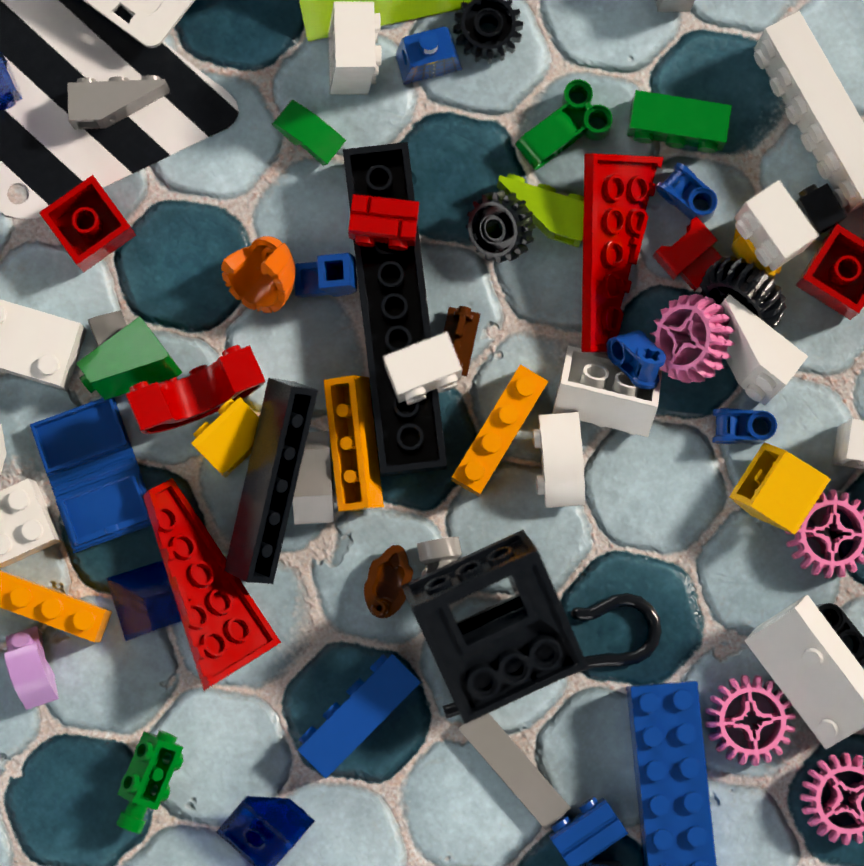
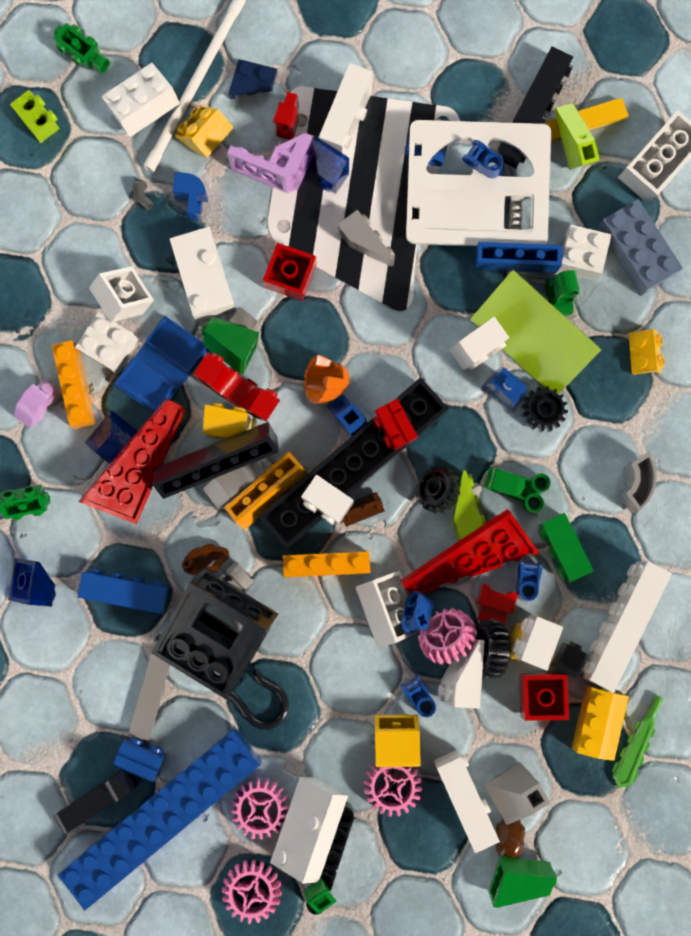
camera: 60 degrees right, 0 degrees up
green slope [272,100,346,166] -> none
white brick [533,412,585,508] -> none

